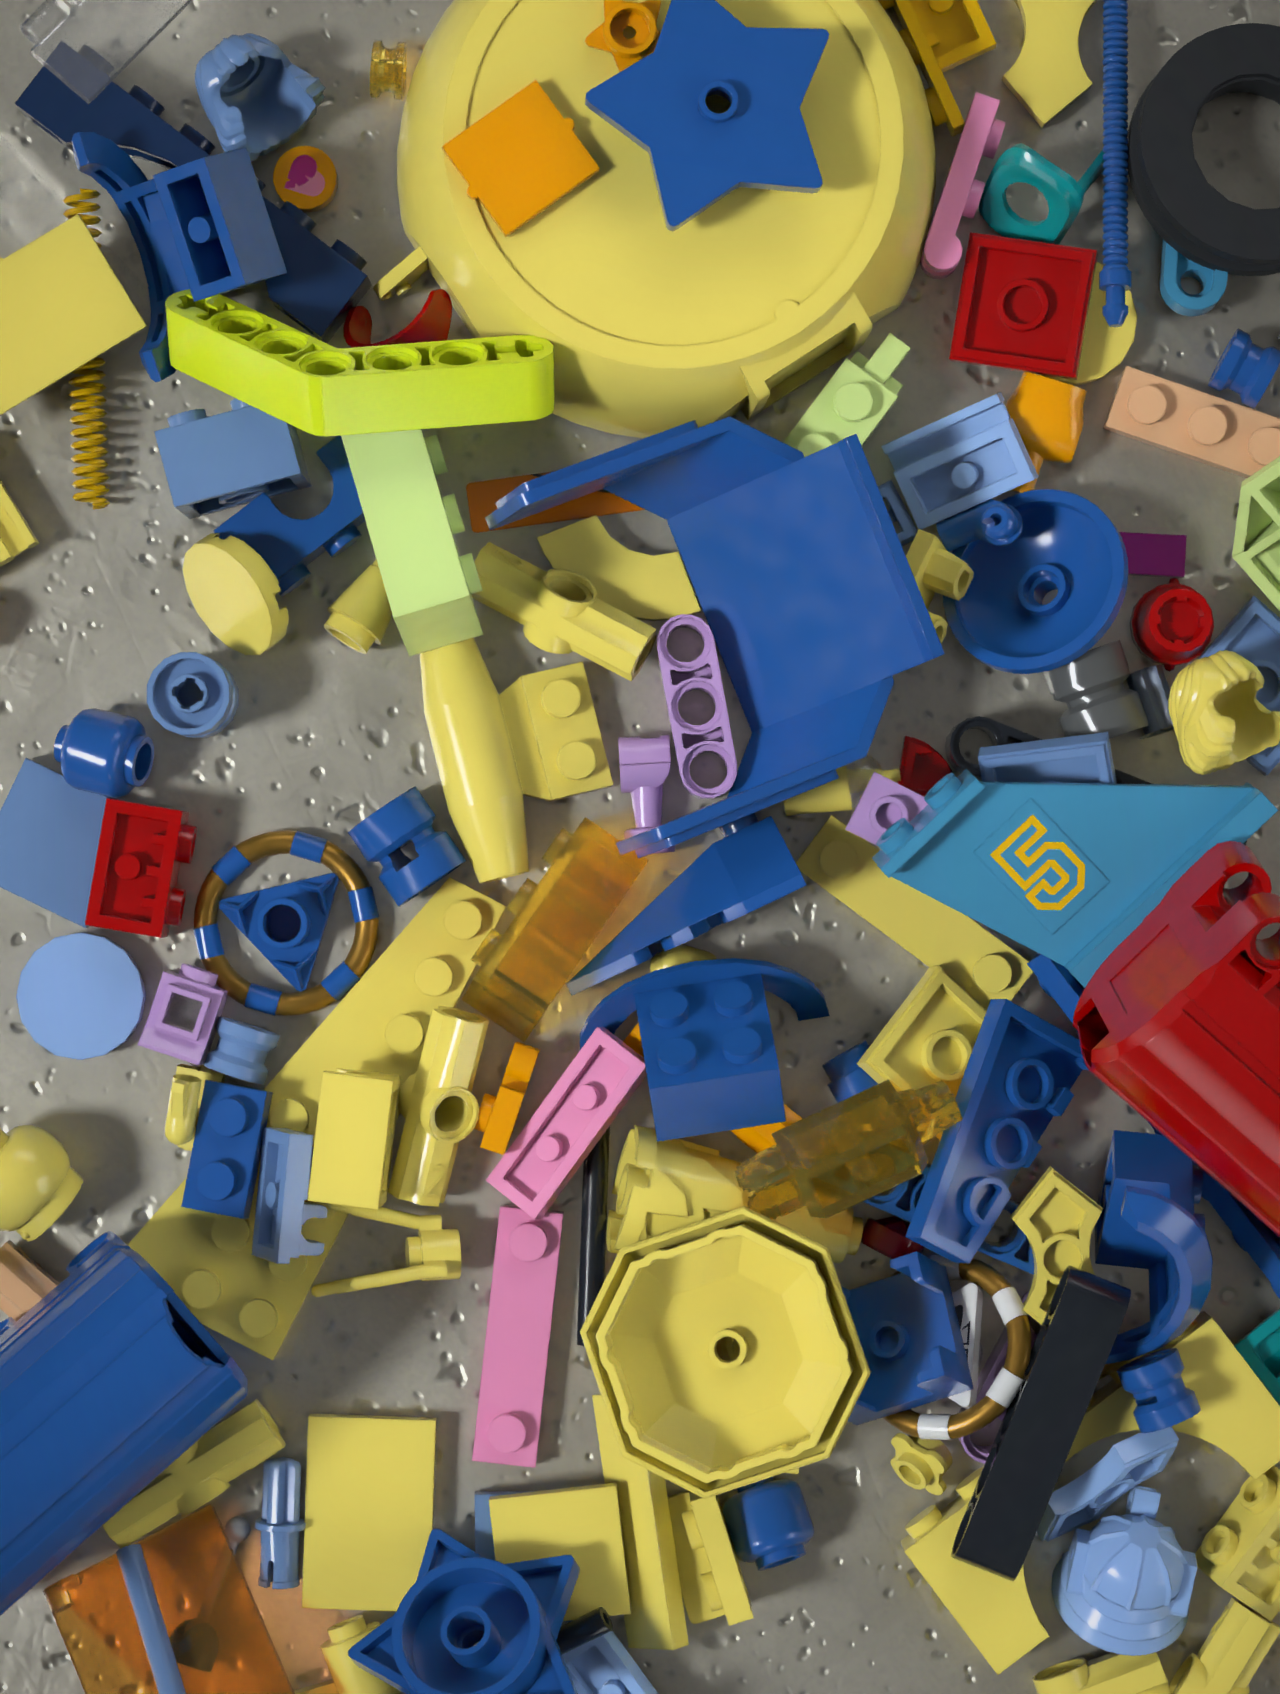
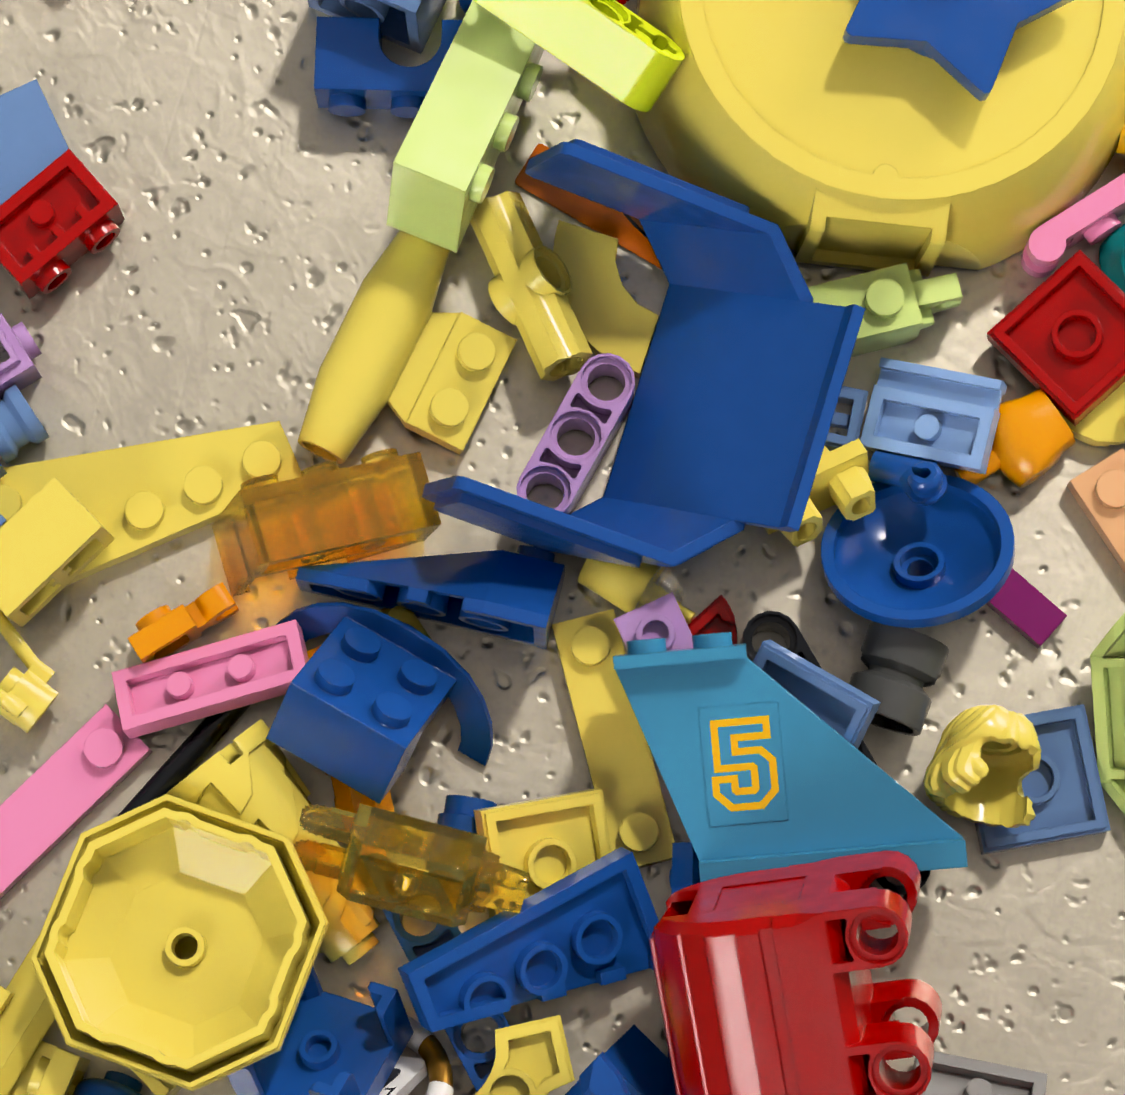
camera: 40 degrees right, 10 degrees down
blue head [54,708,154,798] -> none
medium blue wheel [147,652,239,738] -> none
light yellow tile [182,533,289,655] -> none
blue piece [193,830,379,1016] -> none
light yellow cone [324,559,392,654] -> none
blue wheel [348,786,467,907] -> none
light yellow piece [388,1006,489,1207] -> none
lavender leg [618,735,676,855] -> none
dark red tile [861,1216,925,1259] -> none
sand blue piece [1126,664,1174,739] -> none
red piece [1129,578,1214,672] -> none

